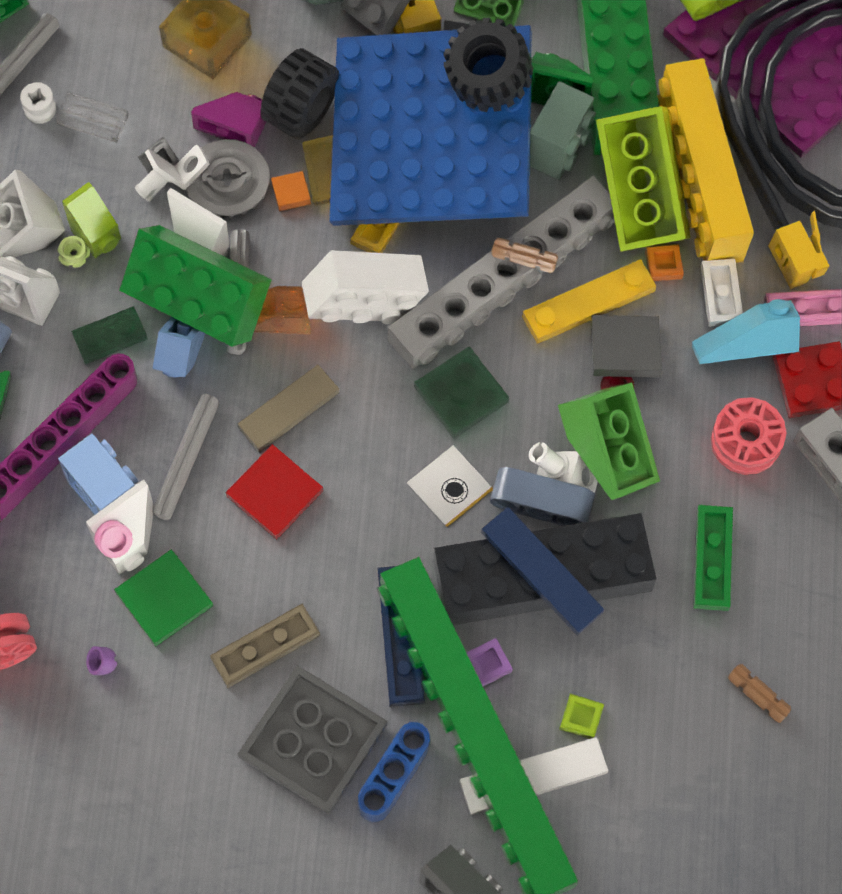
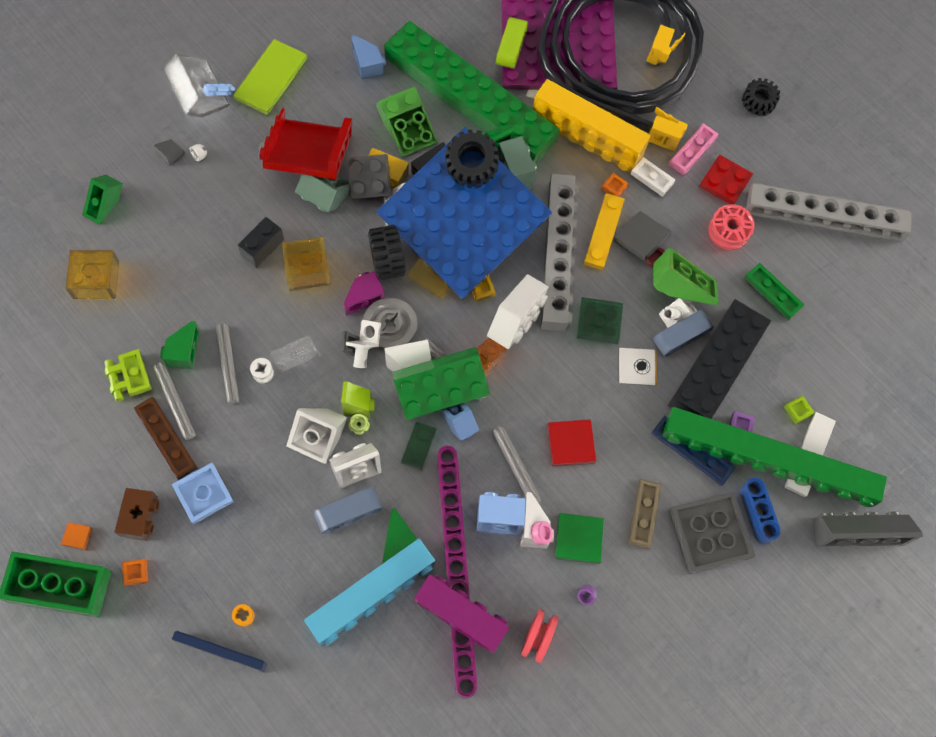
camera: 50 degrees left, 0 degrees up
dark tan tile [237,364,339,452] -> none
orange tile [271,171,311,212] -> none
dark blue tile [481,507,605,636] -> none
medium nougat axle [492,238,558,273] -> none
lime slope [596,106,691,252] -> none
medium azure slope [692,299,800,364] -> none
medium nougat axle [728,664,791,723] -> none

